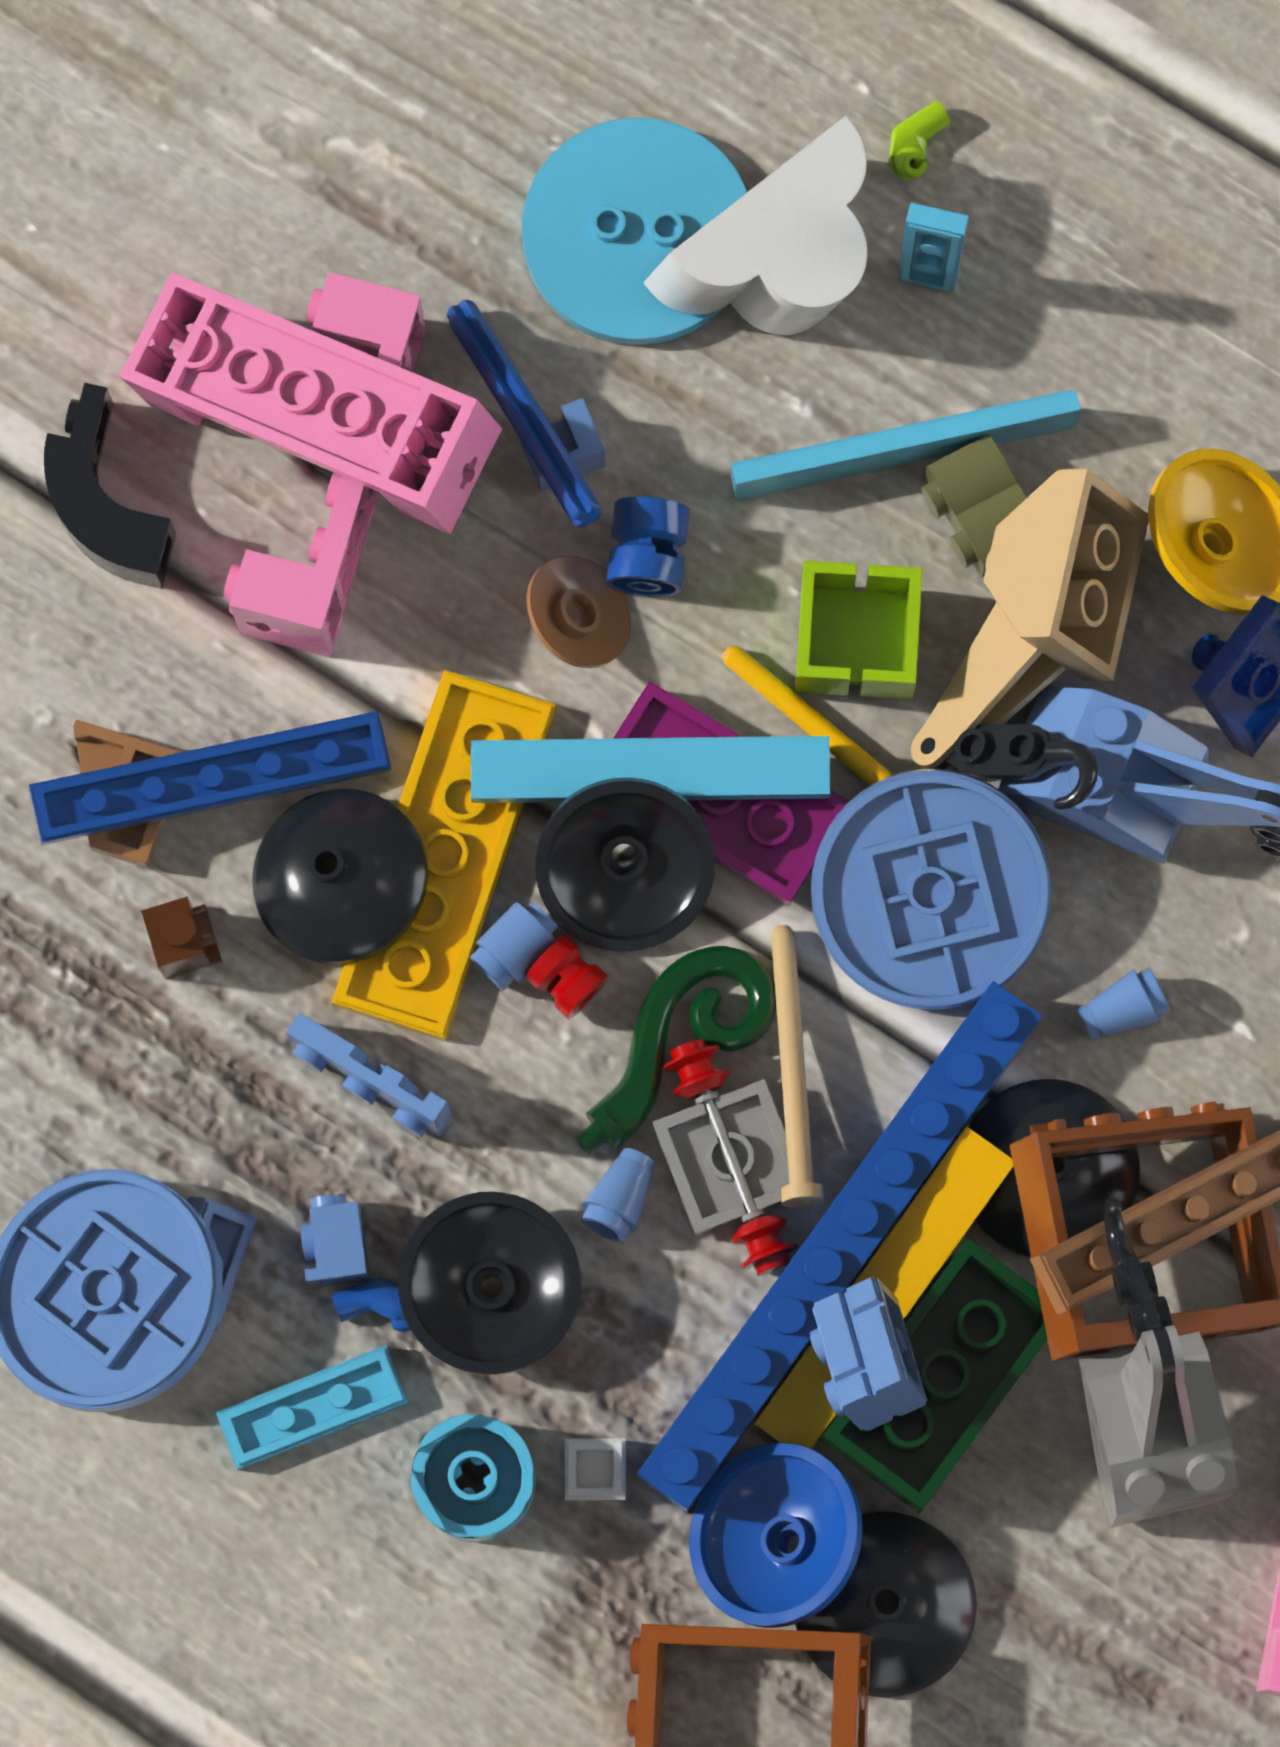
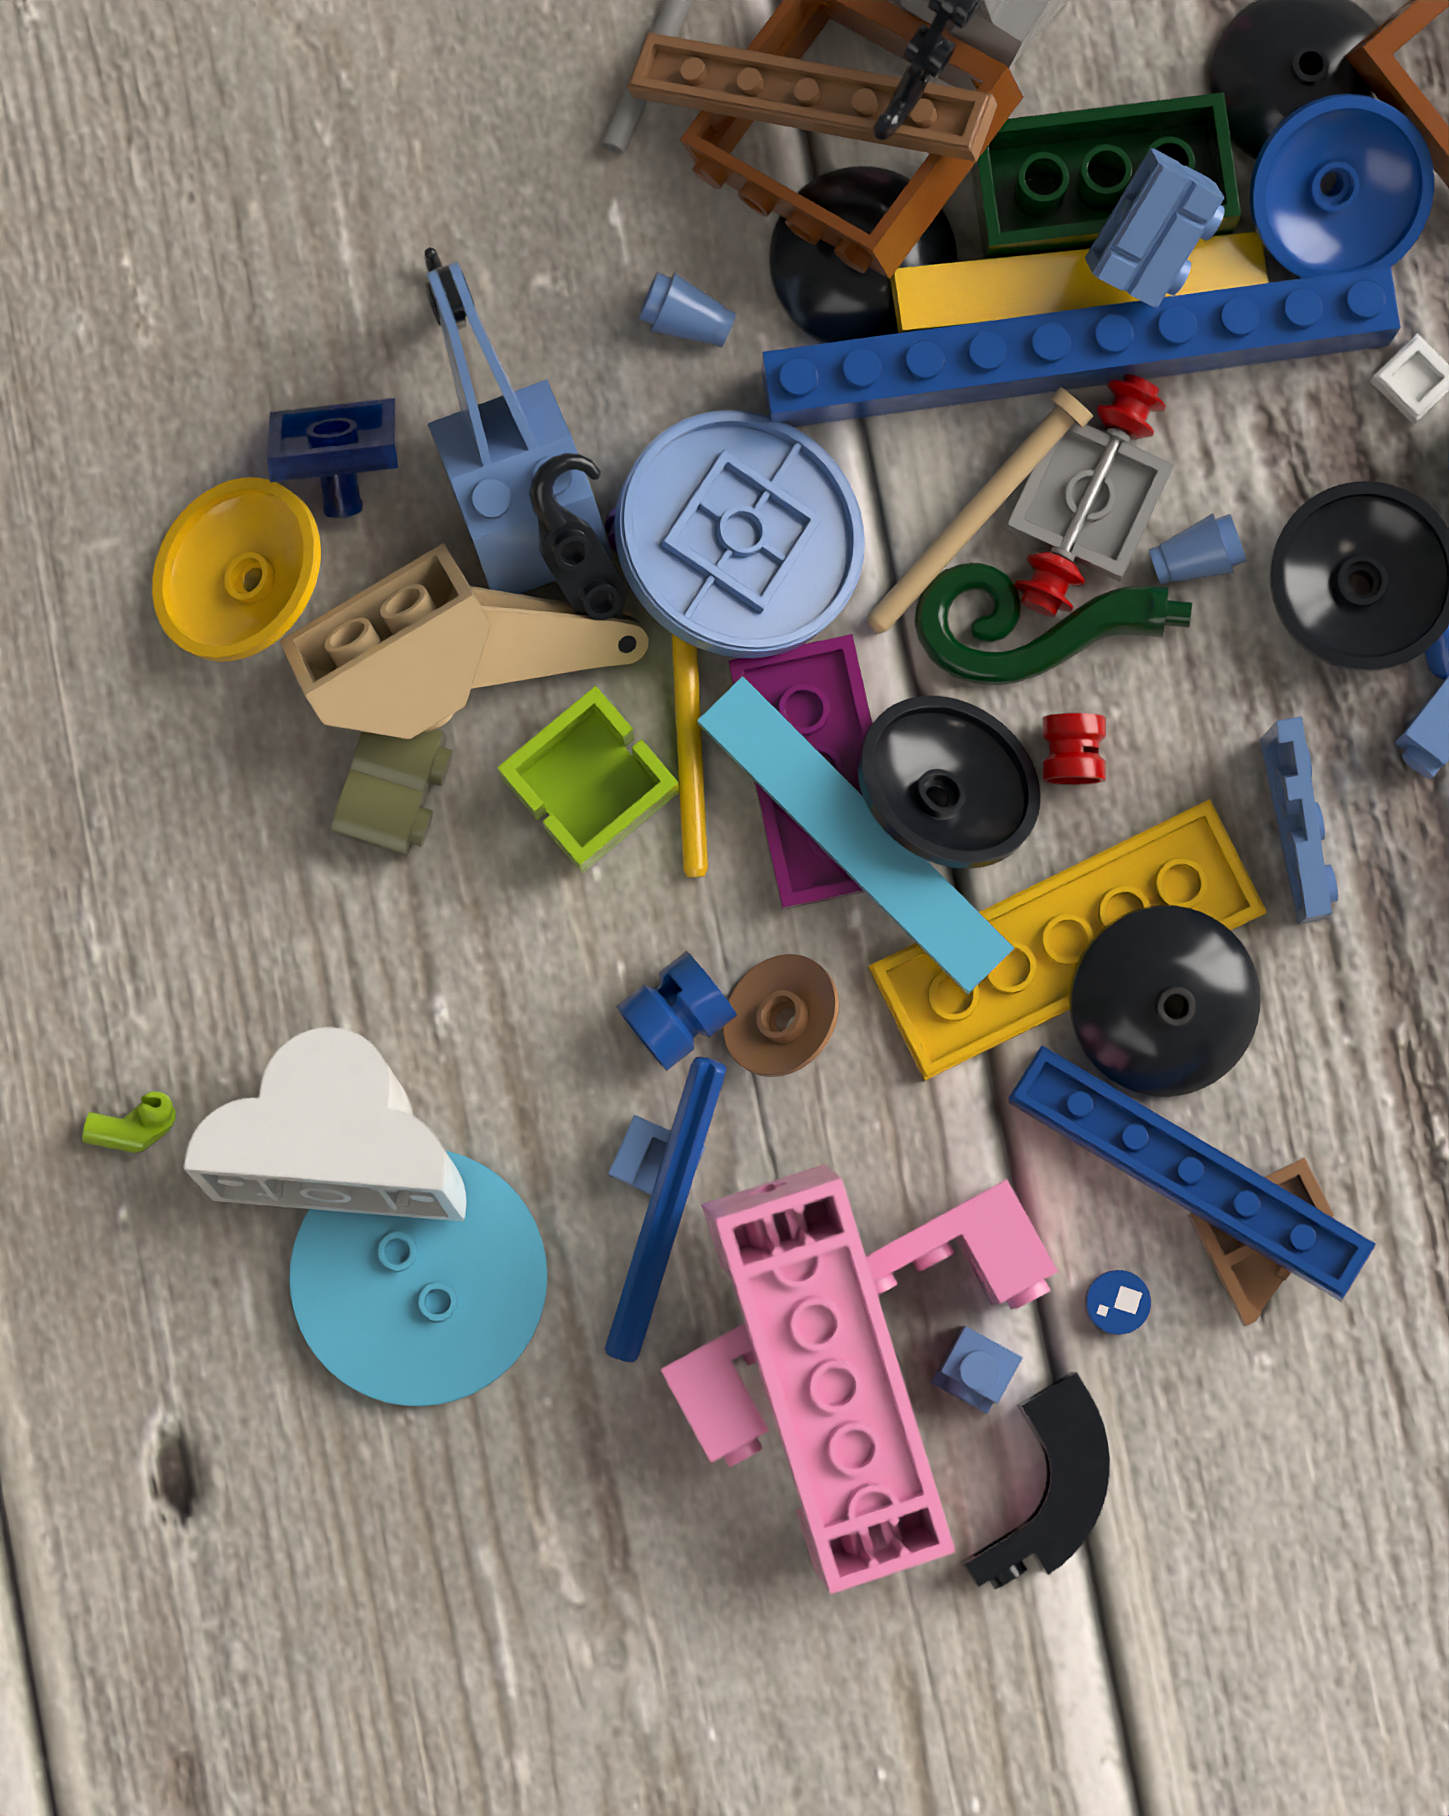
camera: 140 degrees left, 5 degrees up
reddish brown brick [141,897,223,979] -> none
medium blue brick [470,902,558,991] -> none
medium azure tile [731,390,1081,501] -> none
medium azure tile [898,202,969,292] -> none
none -> medium blue brick [930,1326,1023,1414]
none -> blue tile [1085,1270,1151,1335]

